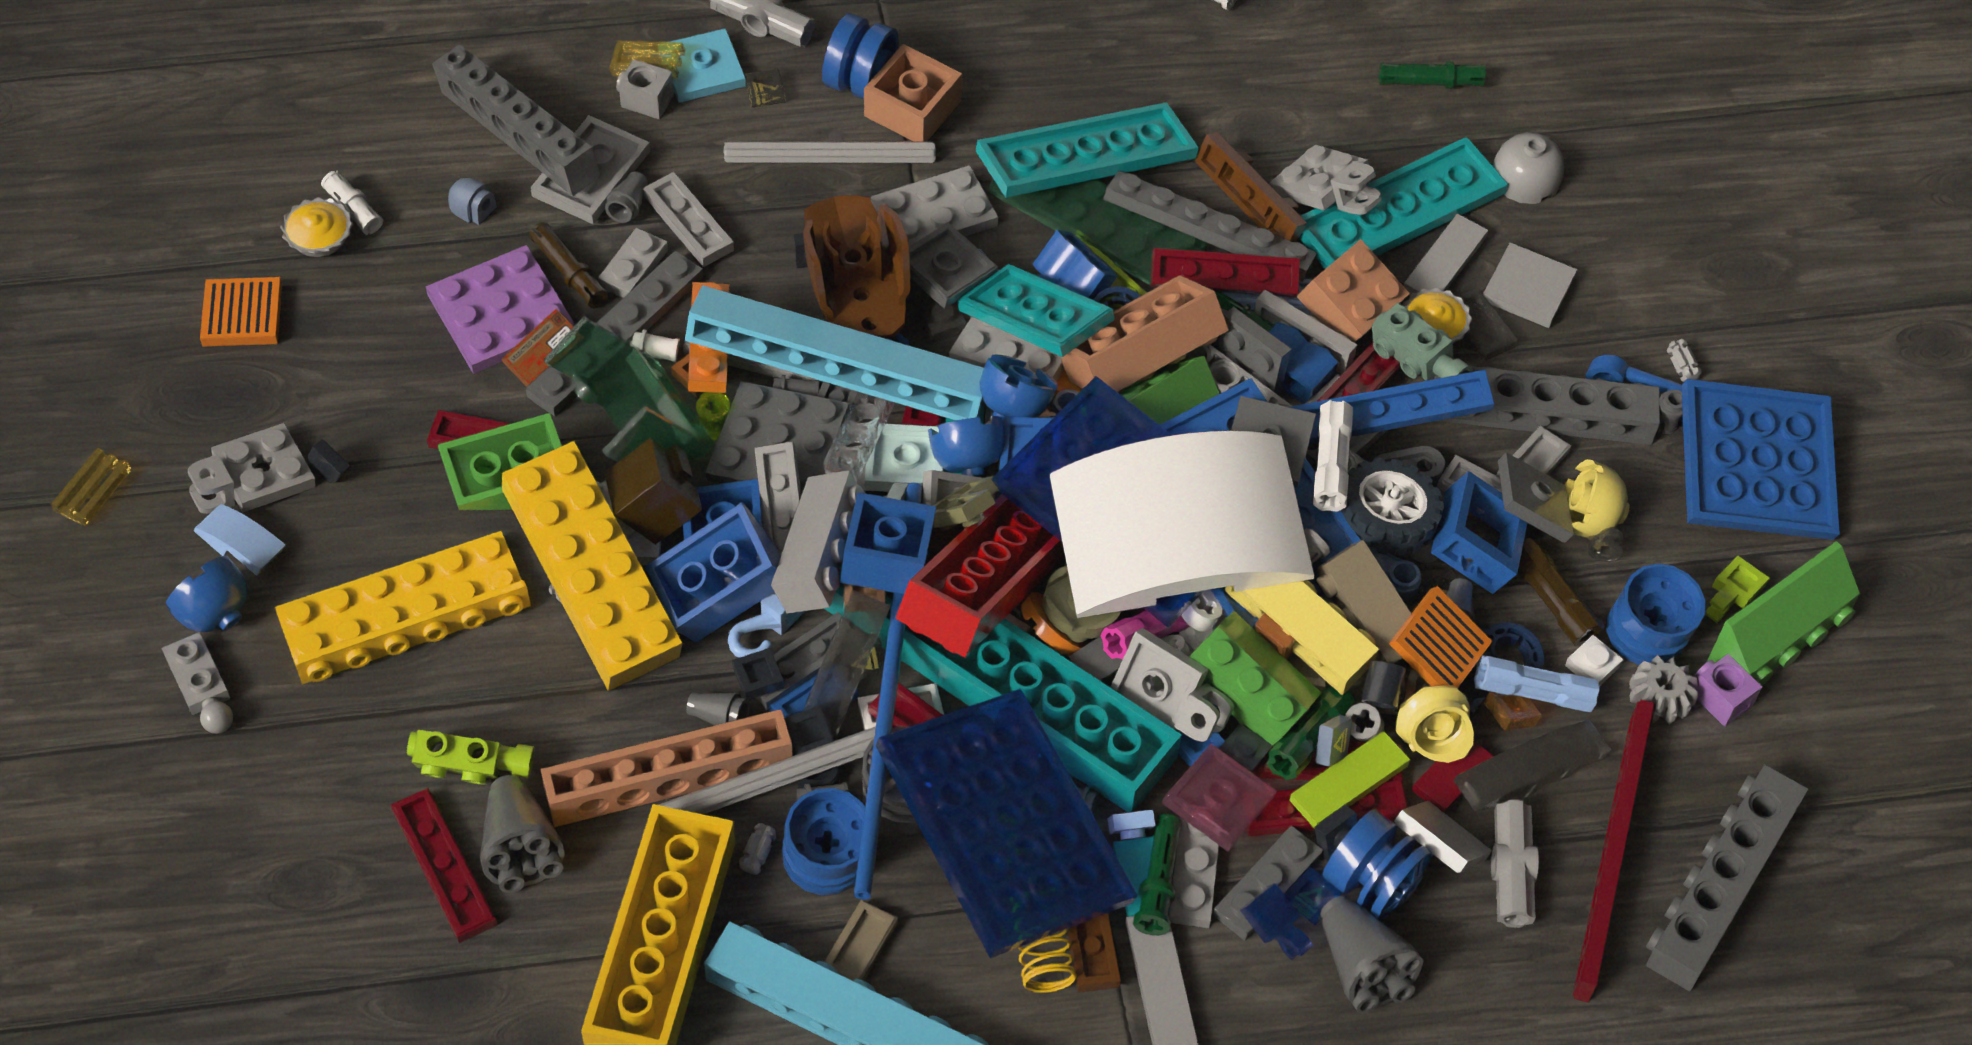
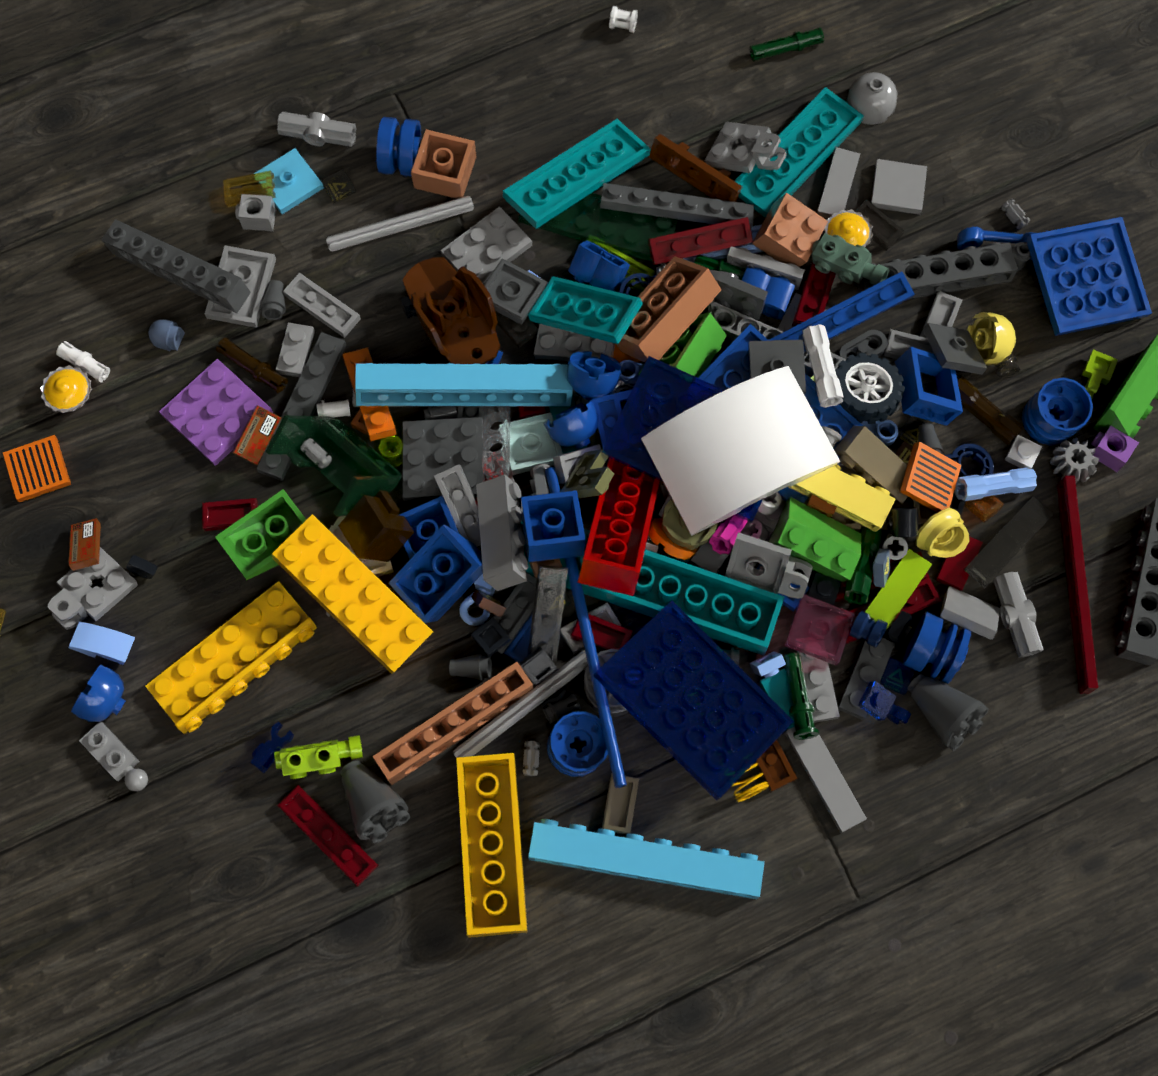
camera: 15 degrees left, 15 degrees up
none -> dark orange tile [69,518,101,571]
none -> clear blue plate [250,722,294,773]
none -> light grey piece [300,438,332,469]
none -> reddish brown tile [471,589,506,617]
none -> dark blue wheel [850,611,888,648]

